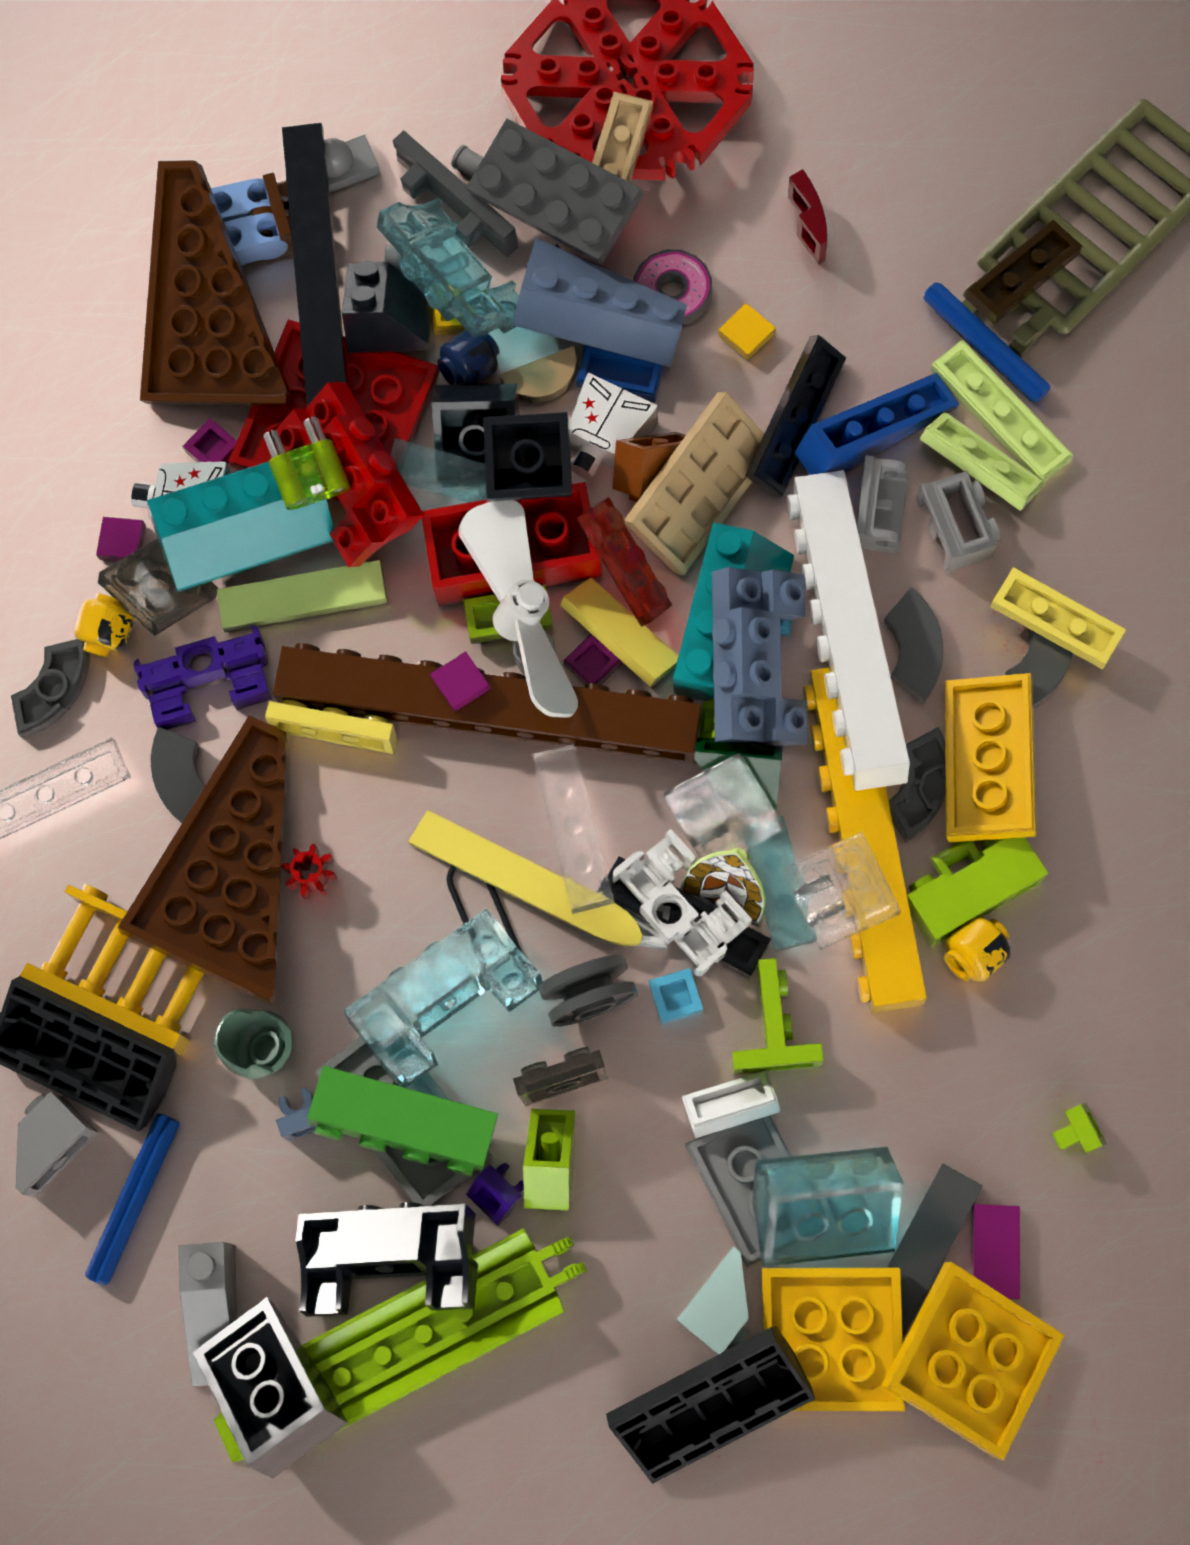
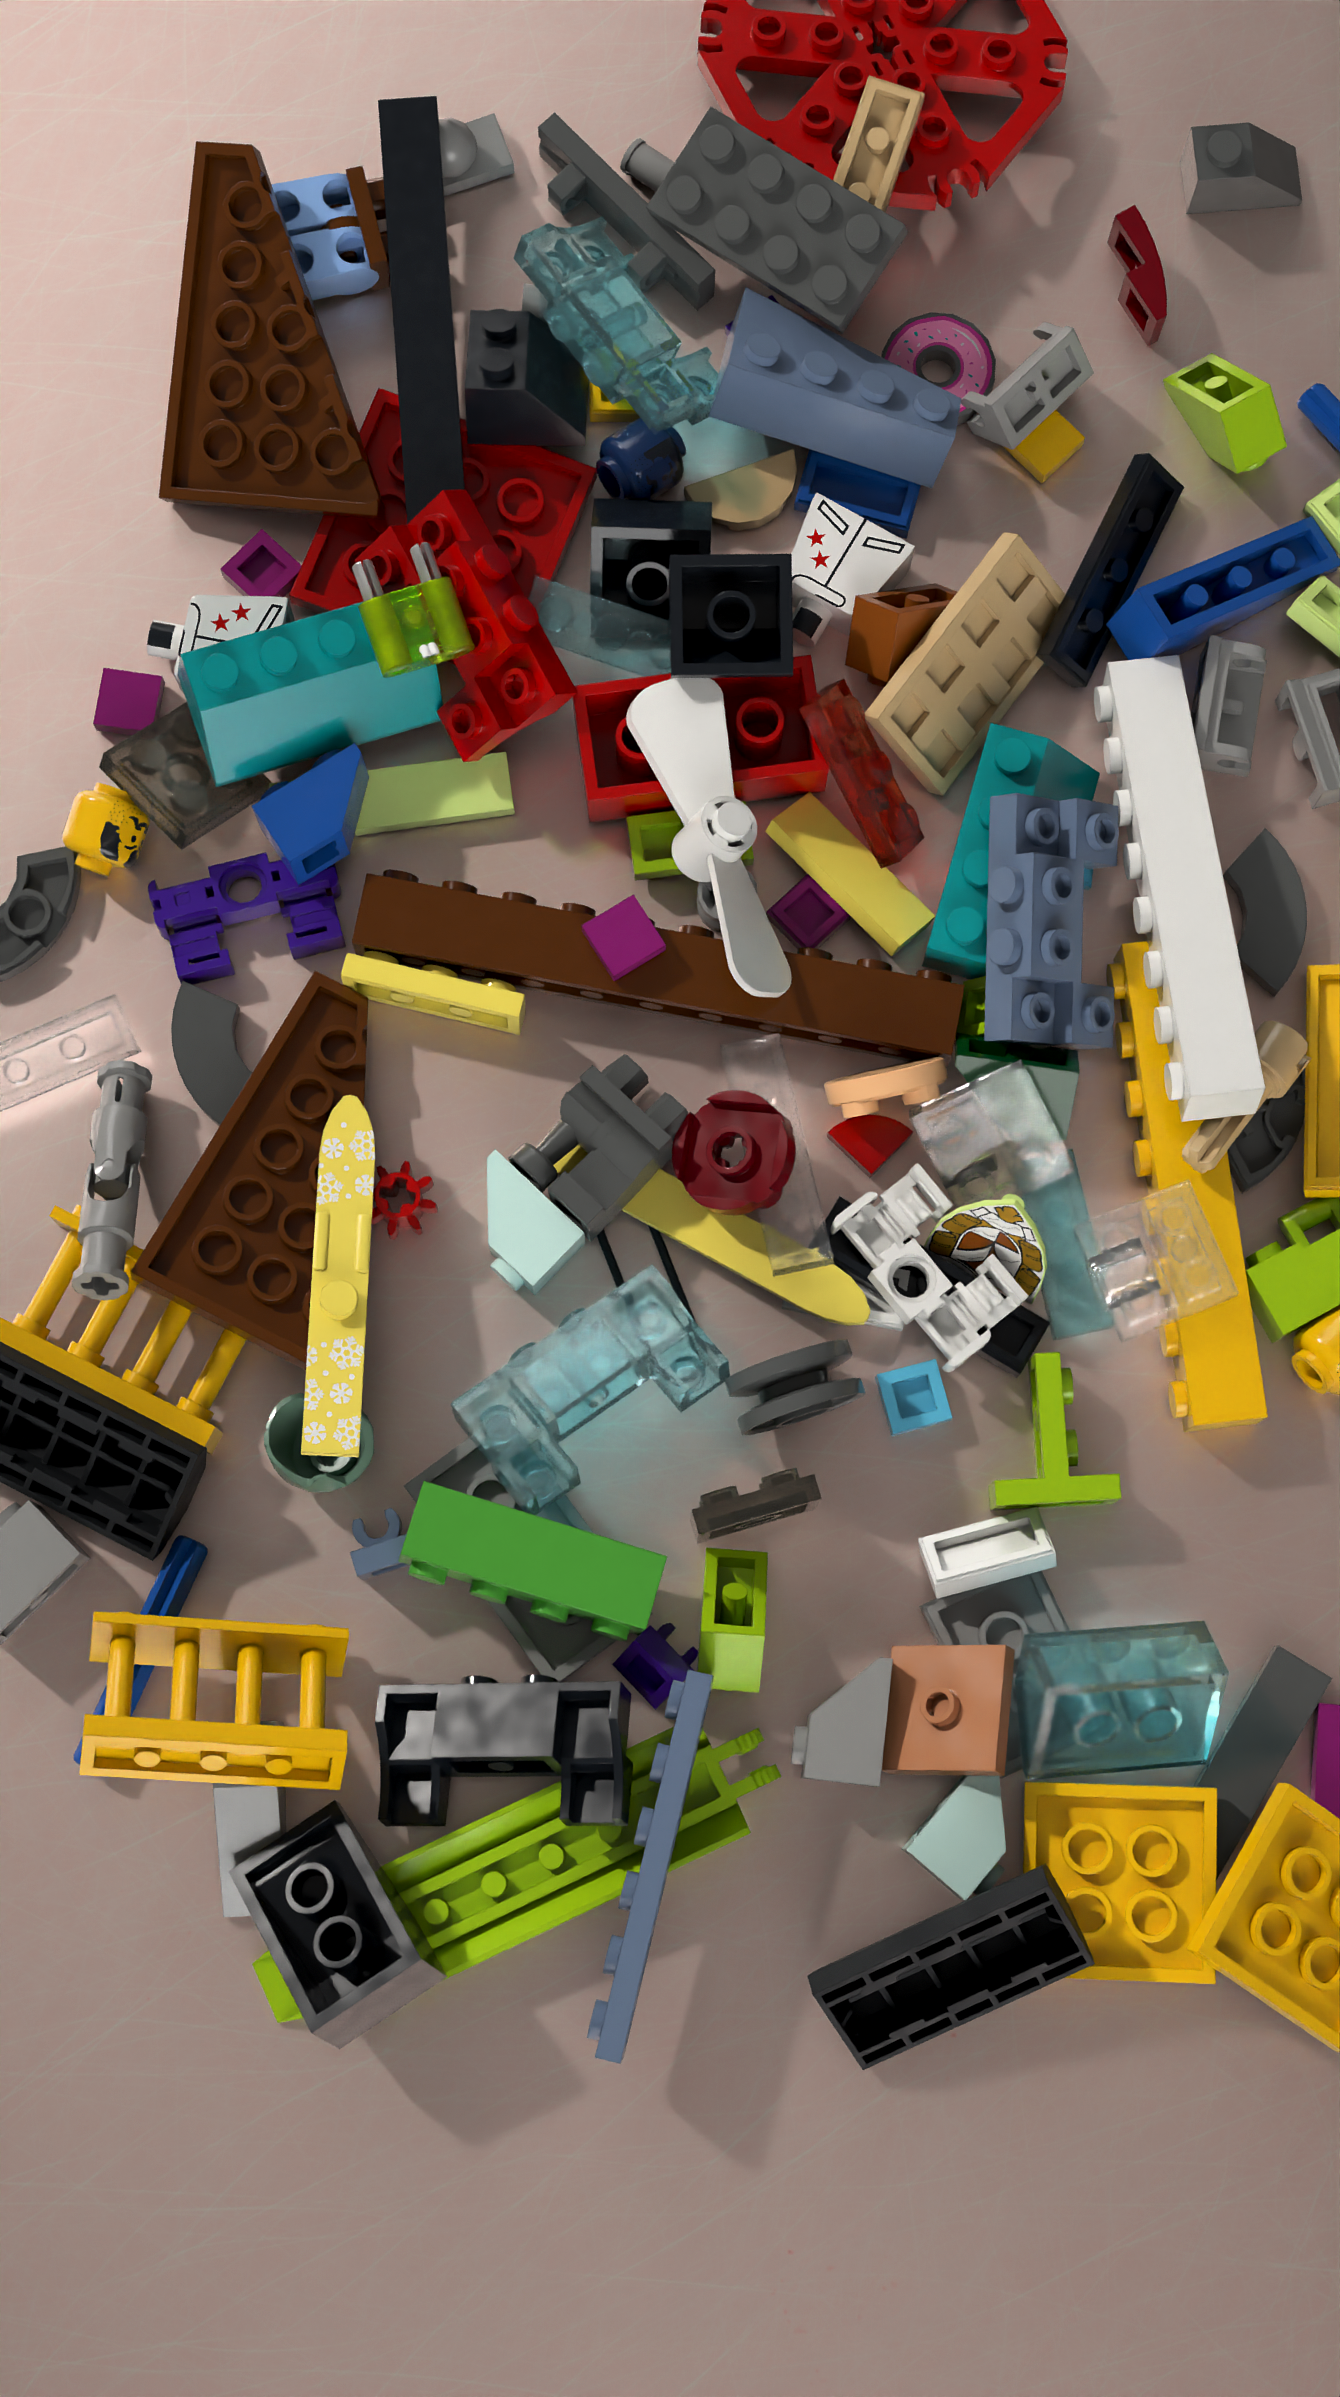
camera: 10 degrees left, 5 degrees up
none -> light grey piece [72,1060,152,1300]
none -> yellow fence [79,1611,349,1790]
none -> blue slope [252,743,369,885]
none -> light yellow piece [301,1095,375,1457]
none -> light aqua slope [487,1149,585,1295]
none -> dark grey hips [508,1054,688,1242]
none -> sand blue plate [587,1669,715,2064]
none -> dark red plate [672,1090,796,1216]
none -> light grey slope [791,1657,893,1787]
none -> light nougat tile [824,1057,948,1118]
none -> red tile [826,1115,913,1178]
none -> nougat plate [882,1645,1015,1776]
none -> light grey hinge [961,322,1094,450]
none -> lime slope [1163,353,1287,474]
none -> dark grey slope [1180,123,1302,214]
none -> tan piece [1182,1021,1312,1173]

